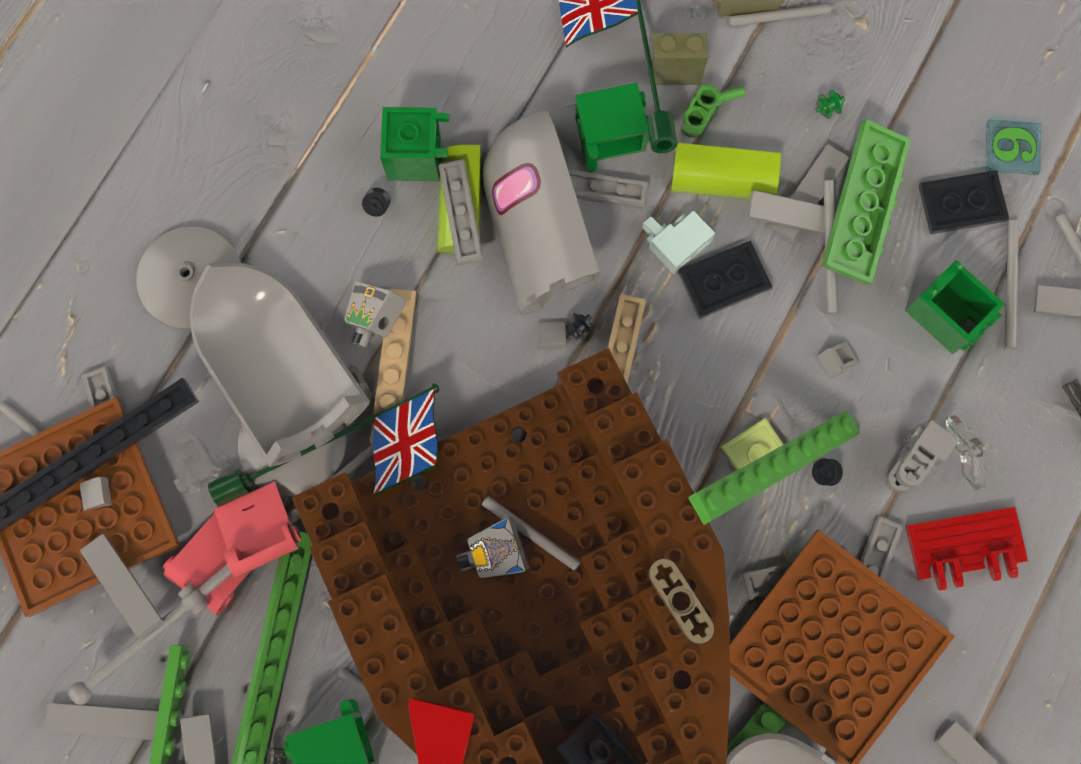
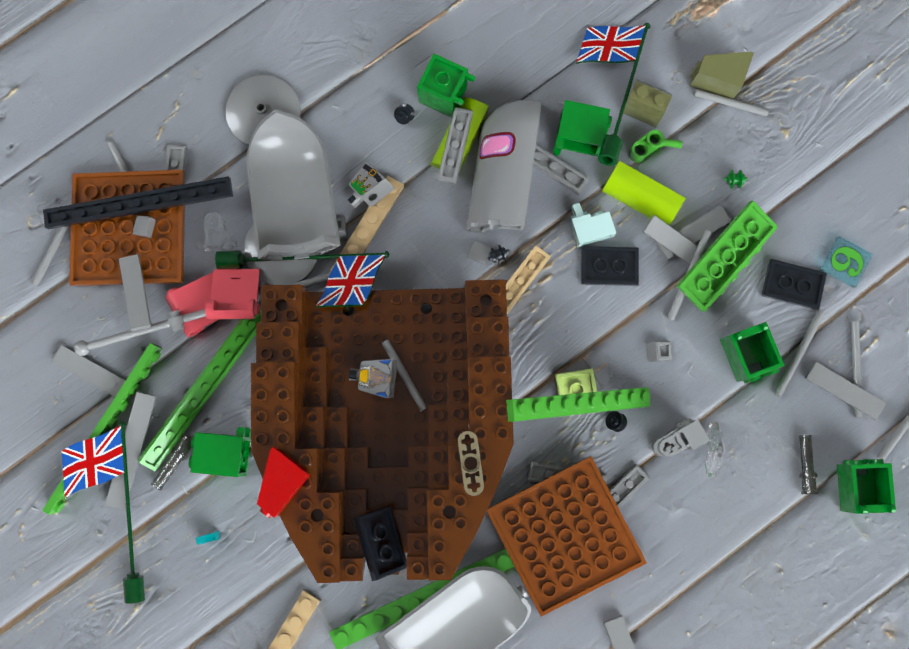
camera: 25 degrees right, 5 degrees up
red hinge [905,507,1028,591] -> none

